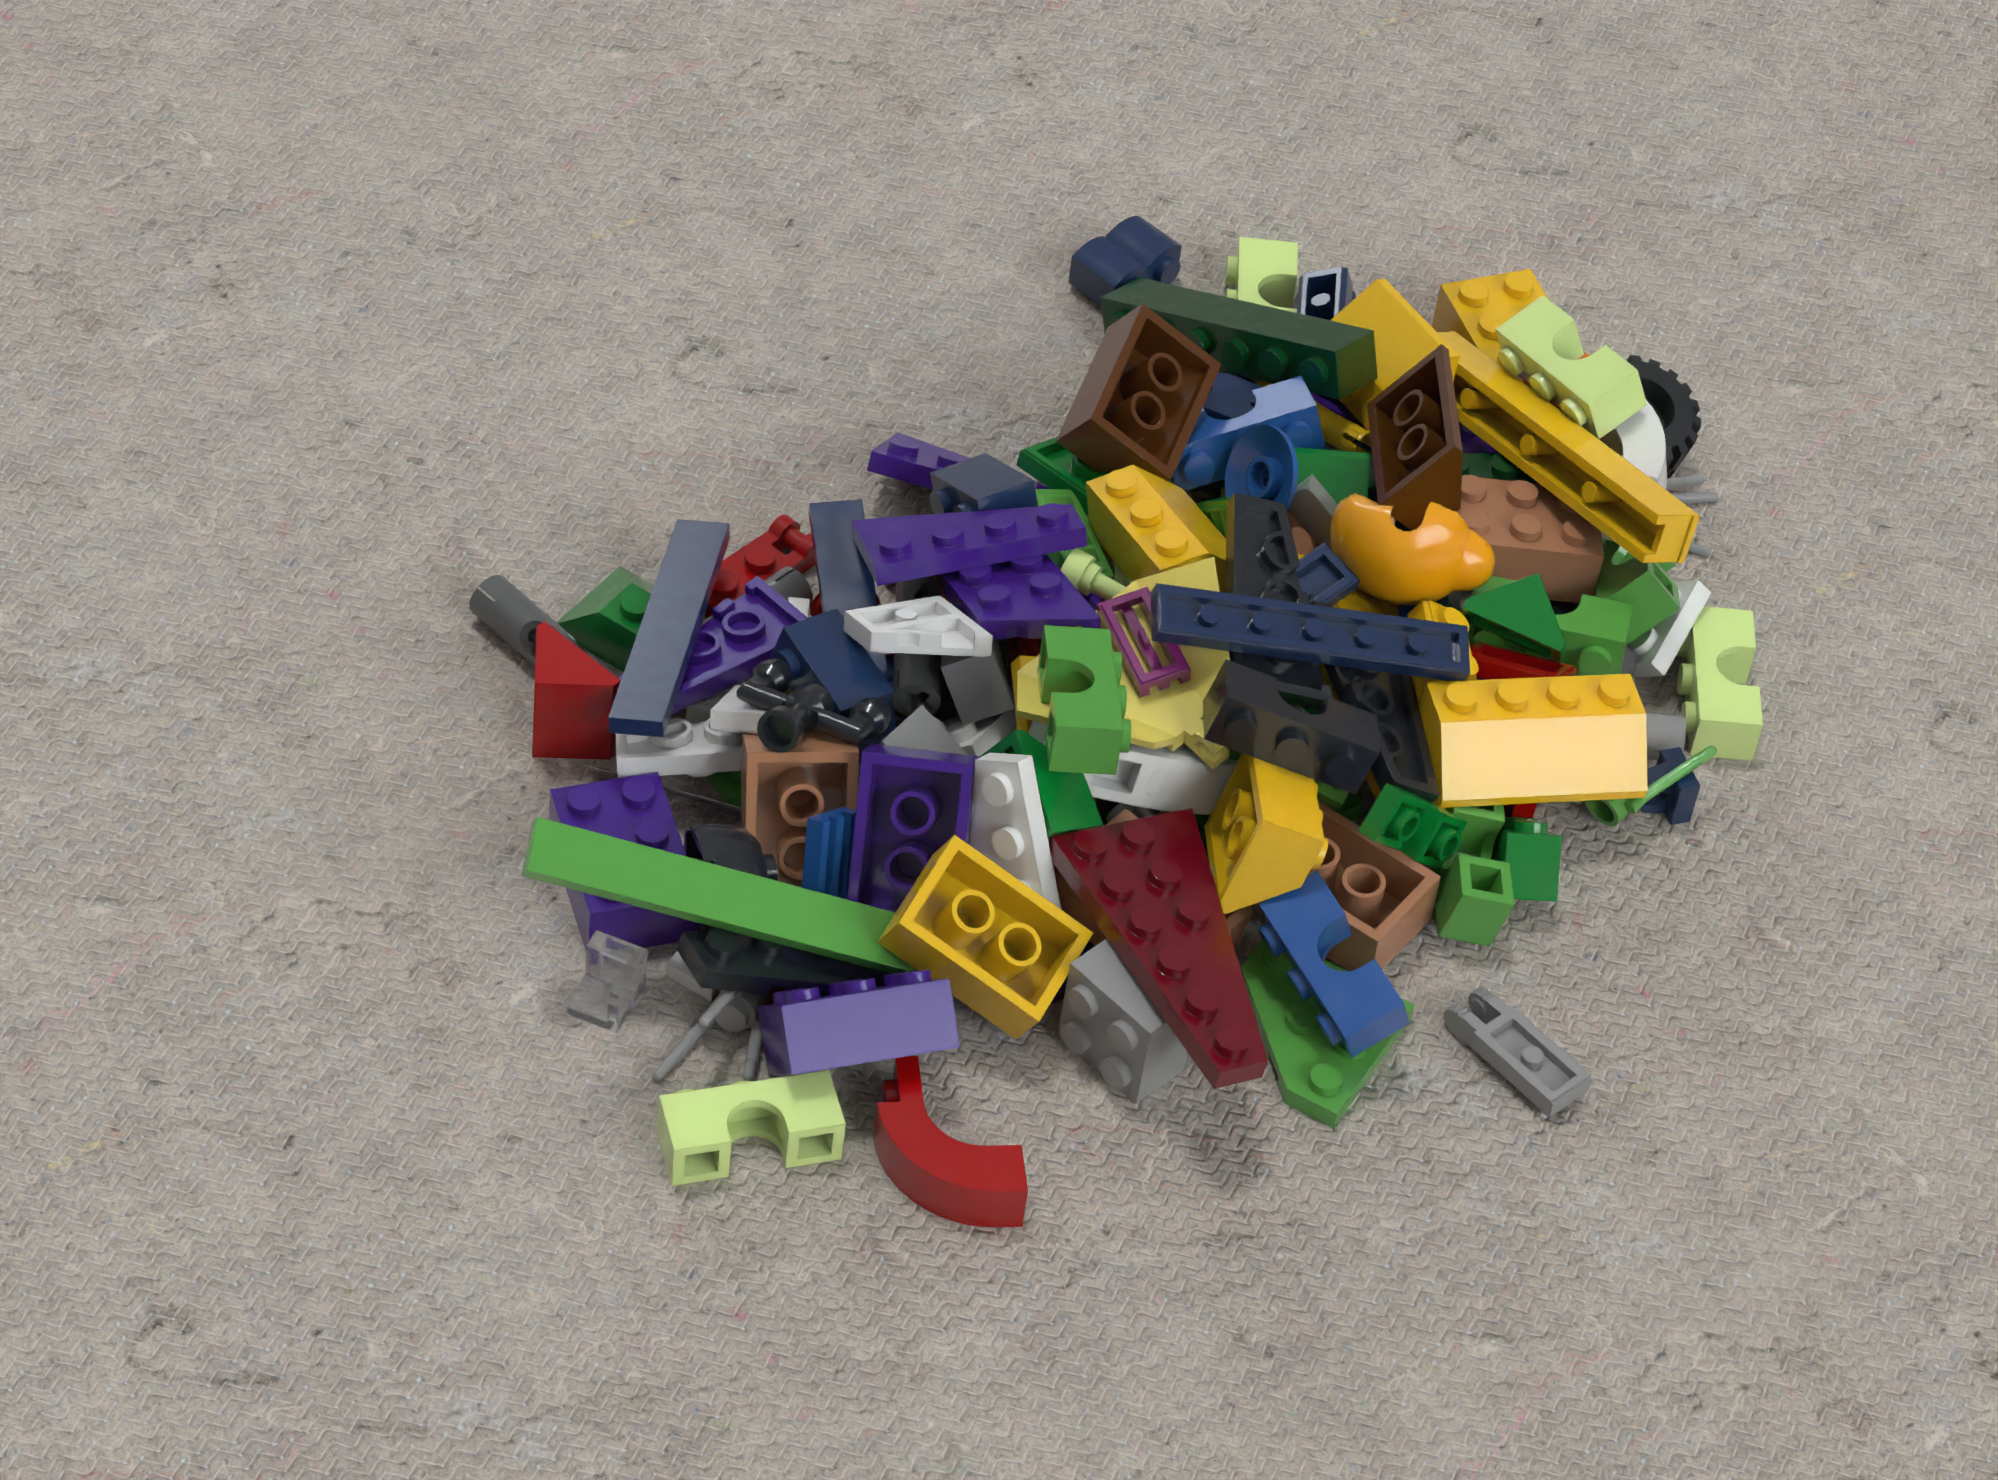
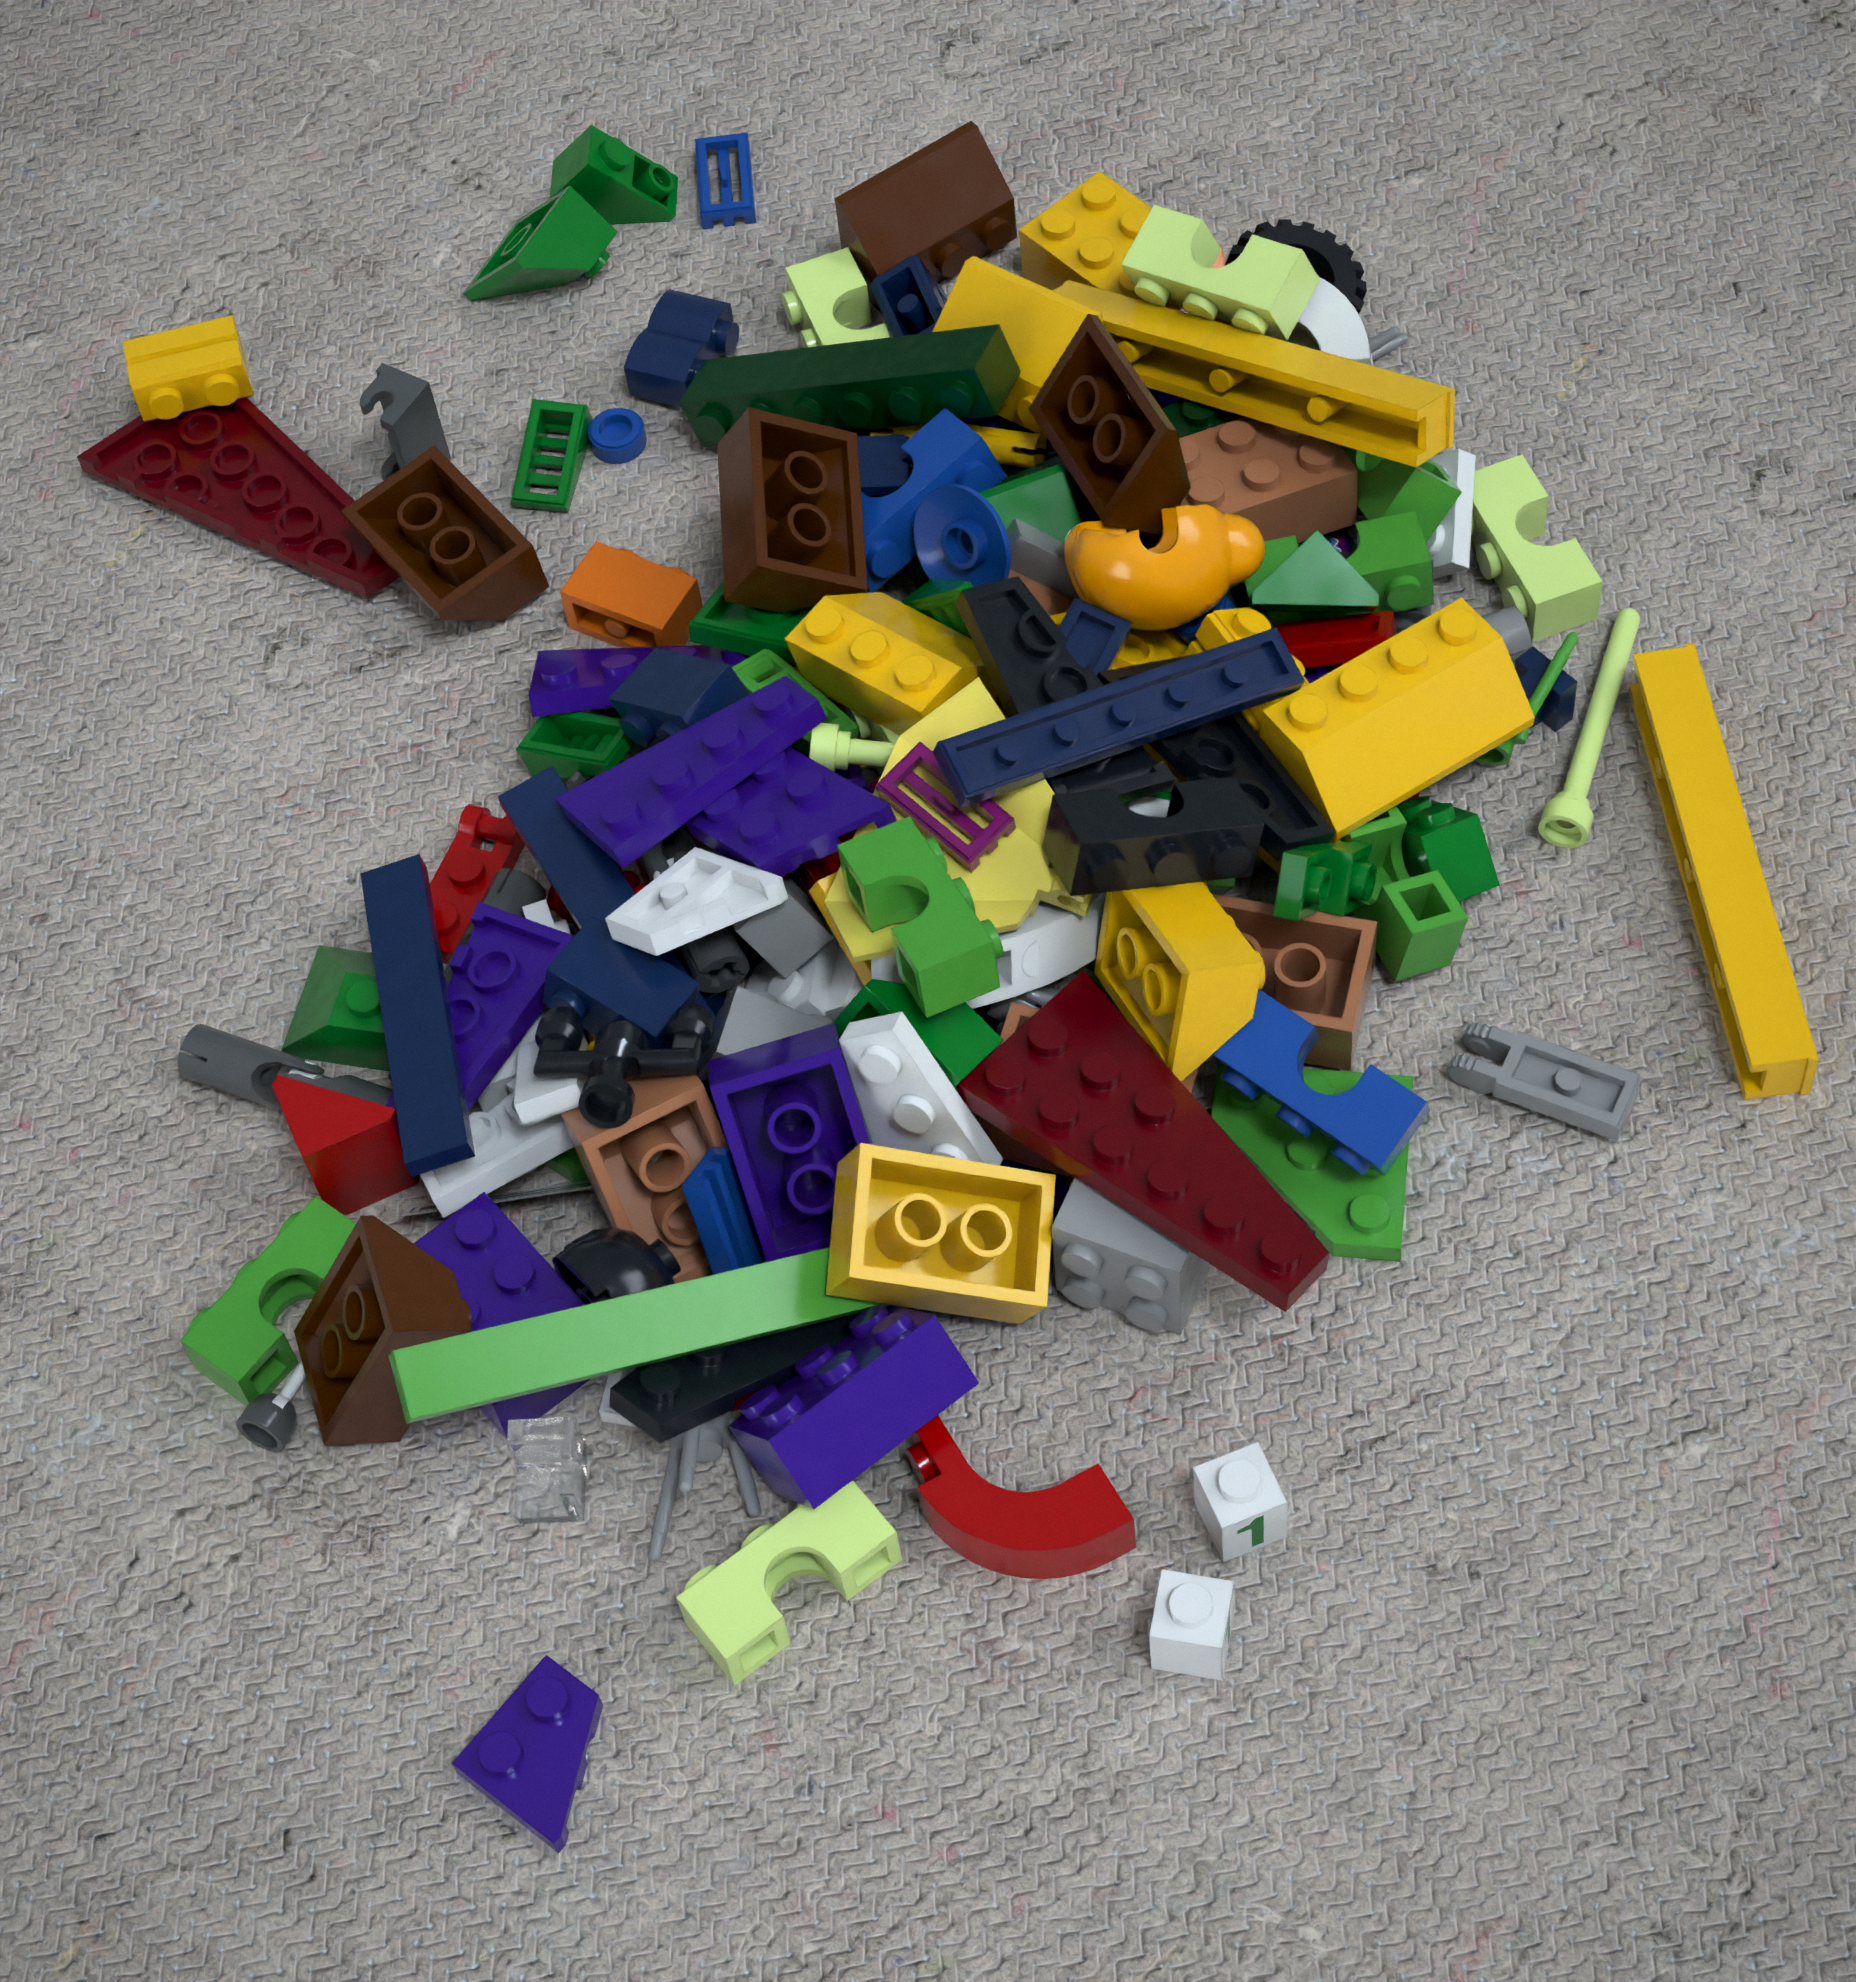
camera: 10 degrees left, 10 degrees up
none -> dark red wing [77,397,399,599]
none -> yellow brick [122,315,254,422]
none -> bright green arch [180,1196,356,1406]
none -> dark grey hinge [236,1360,306,1452]
none -> reddish brown slope [294,1215,472,1445]
none -> reddish brown slope [341,445,549,620]
none -> dark grey hinge [360,363,451,480]
none -> dark purple wing [452,1655,603,1853]
none -> green slope [463,186,618,301]
none -> green slope [511,399,593,513]
none -> green slope [516,711,634,779]
none -> green slope [549,125,678,225]
none -> orange brick [560,541,703,648]
none -> blue tile [588,408,647,464]
none -> blue tile [695,133,757,229]
none -> reddish brown slope [835,121,1017,315]
none -> white brick [1149,1569,1234,1681]
none -> white brick [1193,1442,1288,1562]
none -> yellowish green piece [1538,608,1640,848]
none -> yellow tile [1628,643,1819,1100]

